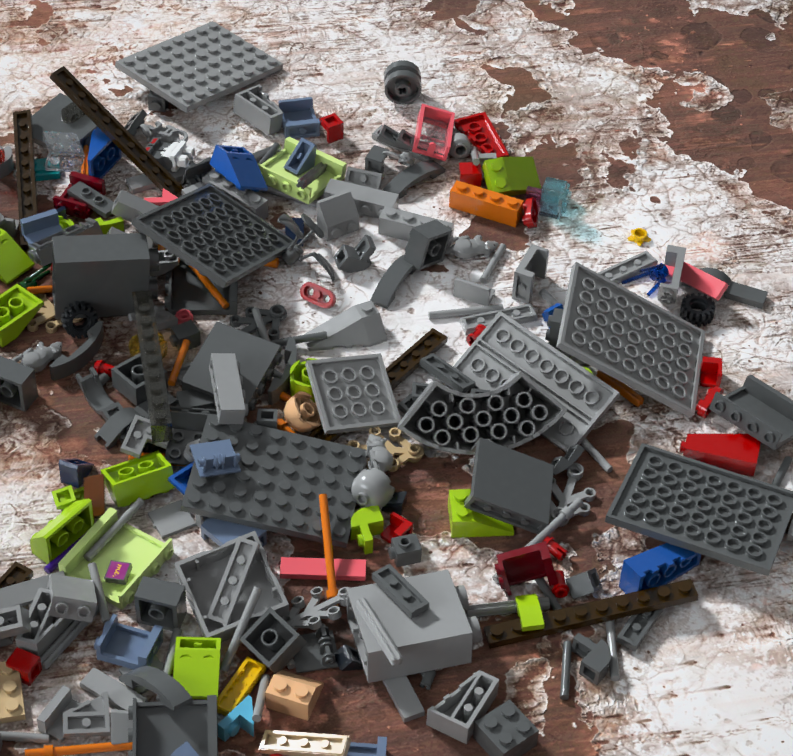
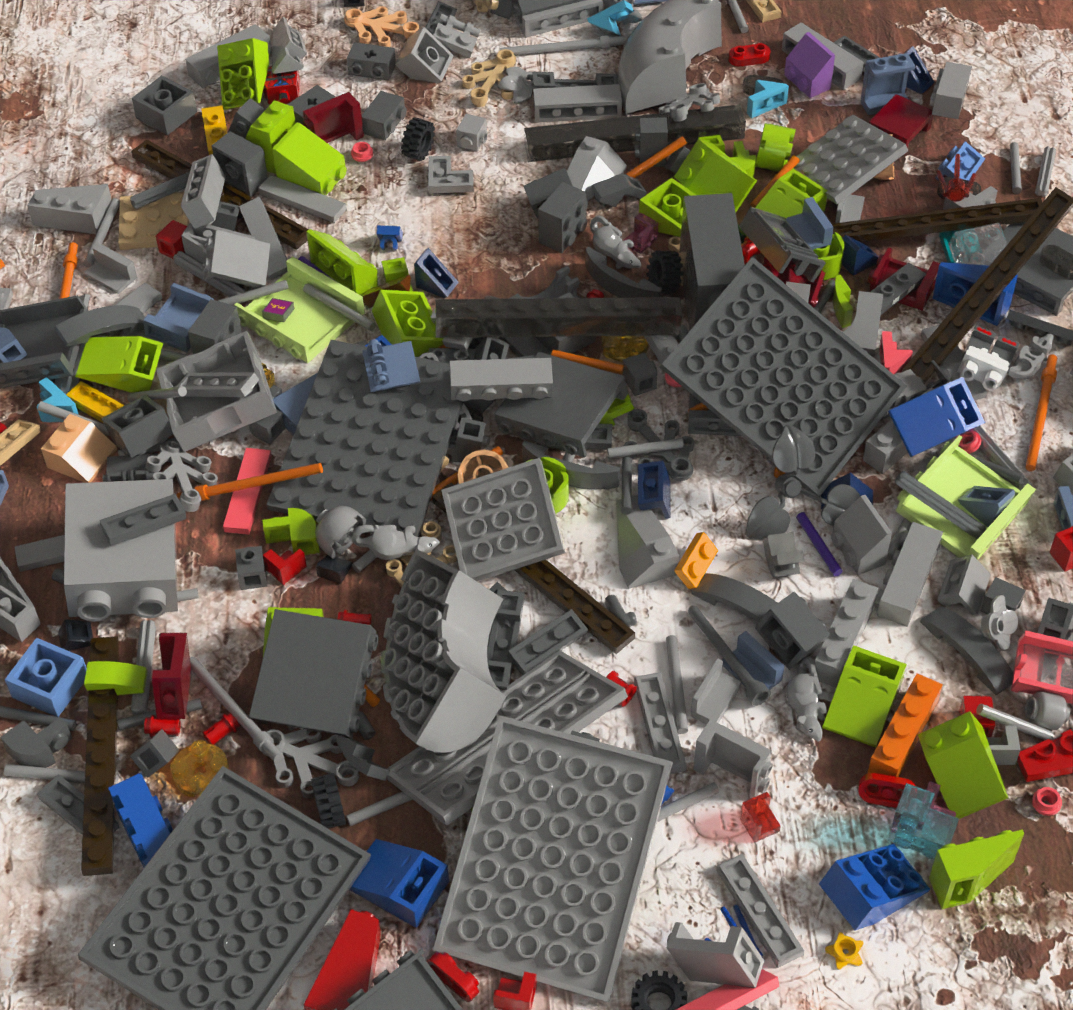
camera: 100 degrees right, 5 degrees up
light grey wing [62,691,110,738] -> none
plate [300,282,336,309] -> none
light grey axle [356,598,402,666] -> none
light grey bar [480,243,506,283] -> none
none -> medium blue brick [5,638,87,717]
none -> black slope [58,619,93,651]
none -> clear yellow plate [170,740,229,797]
none -> black tyre [311,773,346,829]
none -> red pin [337,610,372,625]
none -> blue slope [349,839,449,928]
none -> blue tile [377,225,403,250]
none -> dark grey arm [605,595,637,627]
none -> clear pink panel [624,213,658,254]
none -> dark blue panel [638,460,671,519]
none -> light orange plate [674,532,718,589]
none -> dark grey piece [688,606,771,706]
none -> sand blue panel [722,631,784,690]
none -> clear red panel [740,792,781,843]
none -> dark purple bar [796,512,843,577]
none -> blue slope [819,844,930,931]
none -> lime slope [822,645,907,748]
none -> lime slope [929,829,1024,909]
none -> orange bar [1025,355,1058,471]
none -> coral plate [1032,787,1062,816]

